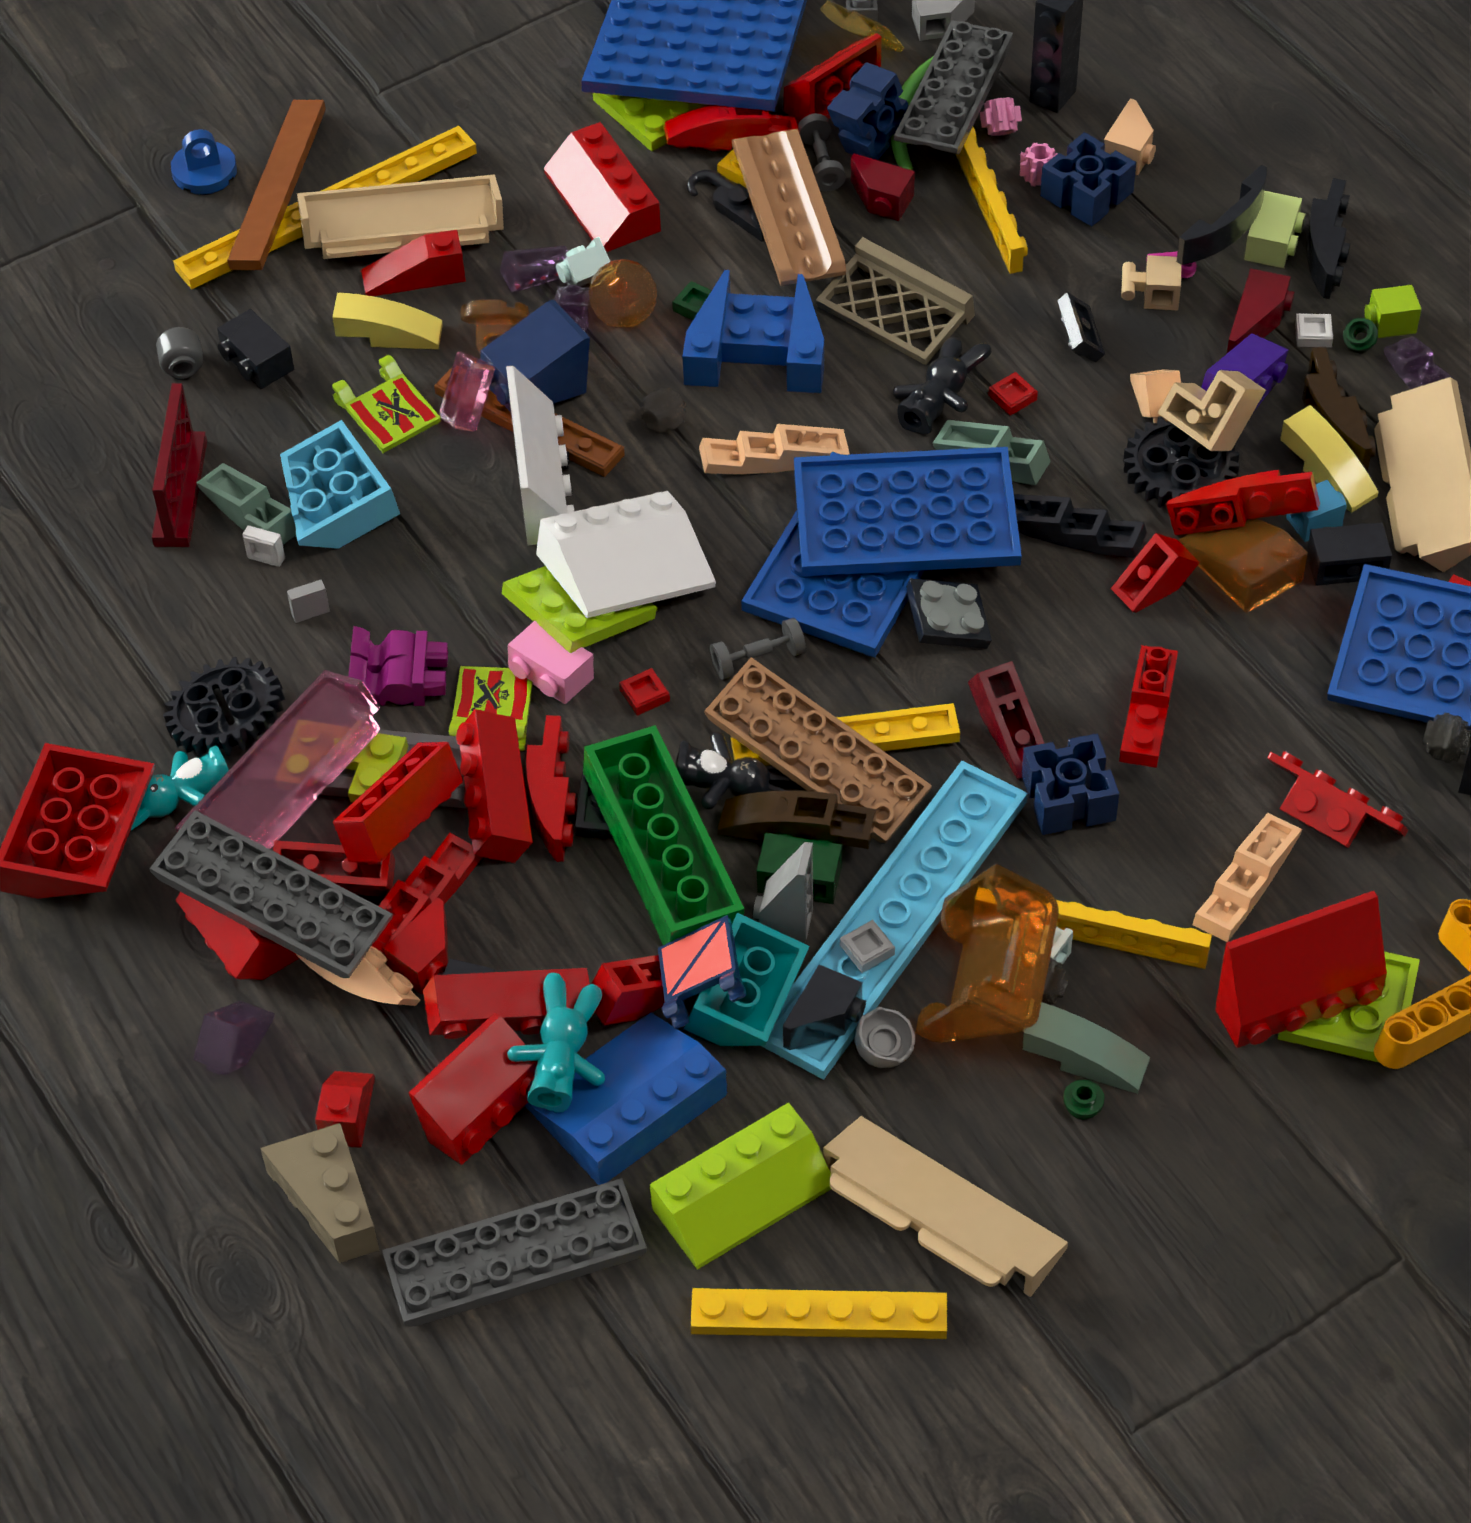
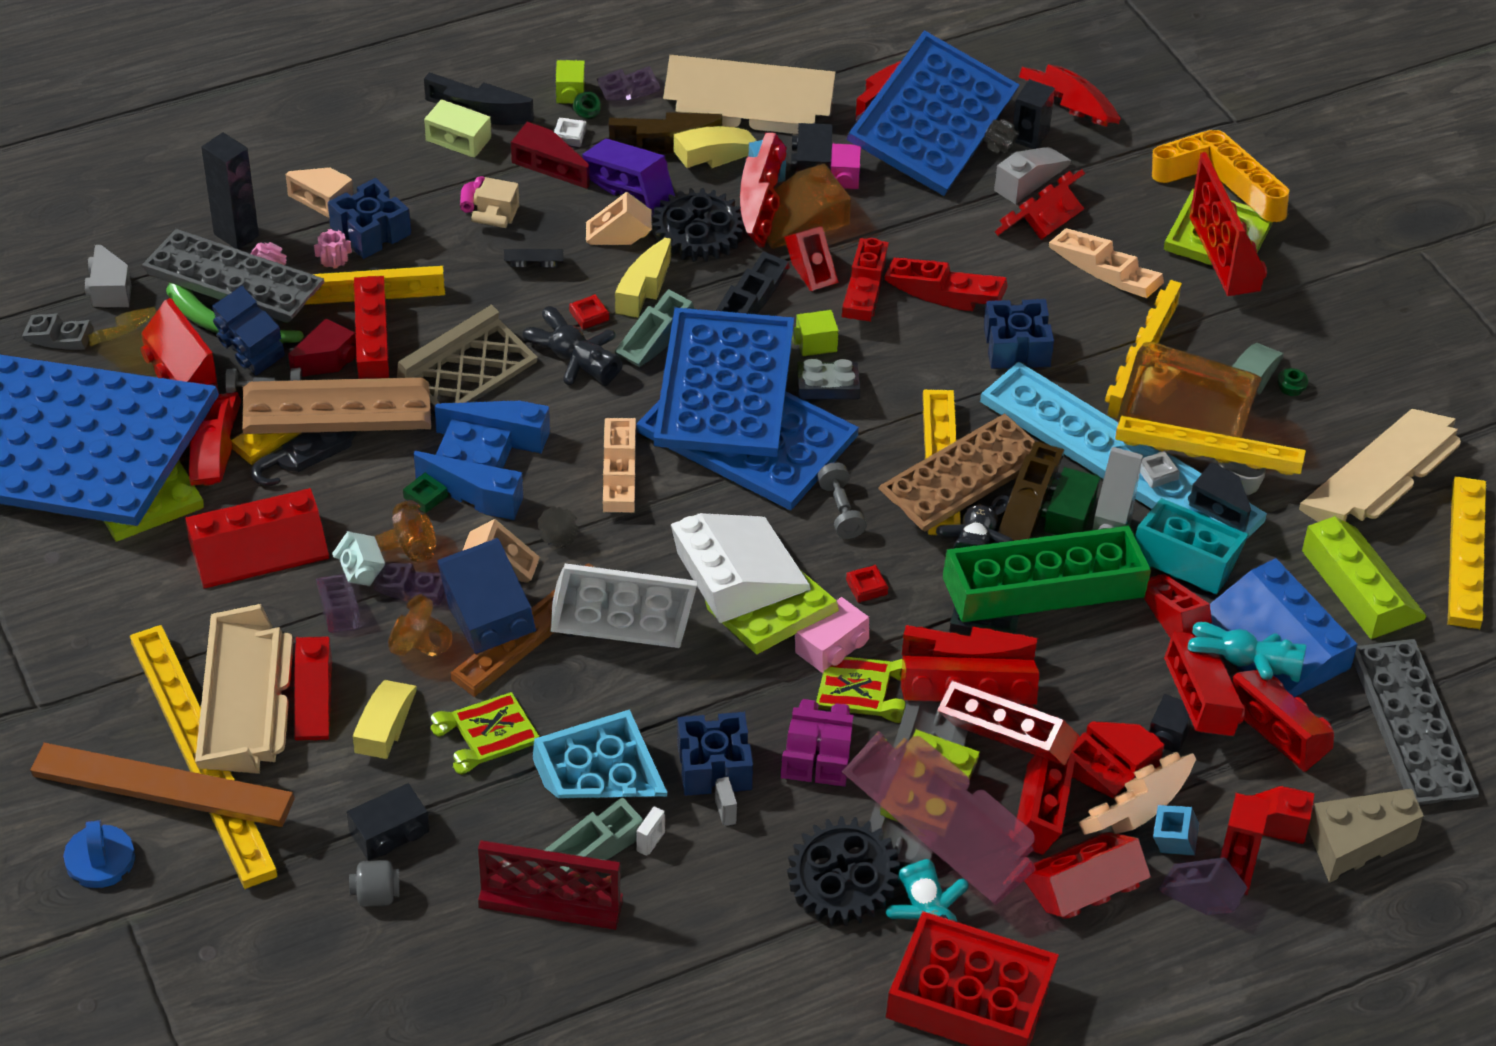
camera: 85 degrees left, 5 degrees down
dark grey plate [150,810,393,978] -> none
clear pink slope [438,351,495,431] -> none
flag [658,915,746,1029] -> none
dark red slope [968,661,1045,780] -> none
tan brick [1158,370,1266,451] -> none
black slope [1176,165,1267,265] -> none
none -> red brick [354,276,390,379]
none -> light nougat slope [462,519,540,583]
none -> light yellow slope [615,238,671,318]
none -> dark blue brick [677,712,753,796]
none -> lime brick [792,310,838,356]
none -> dark pink brick [830,144,861,189]
none -> red slope [841,238,889,322]
none -> light grey slope [994,147,1071,204]
none -> yellow plate [1115,416,1306,475]
none -> dark azure brick [1153,805,1199,855]
none -> red brick [1213,793,1271,895]

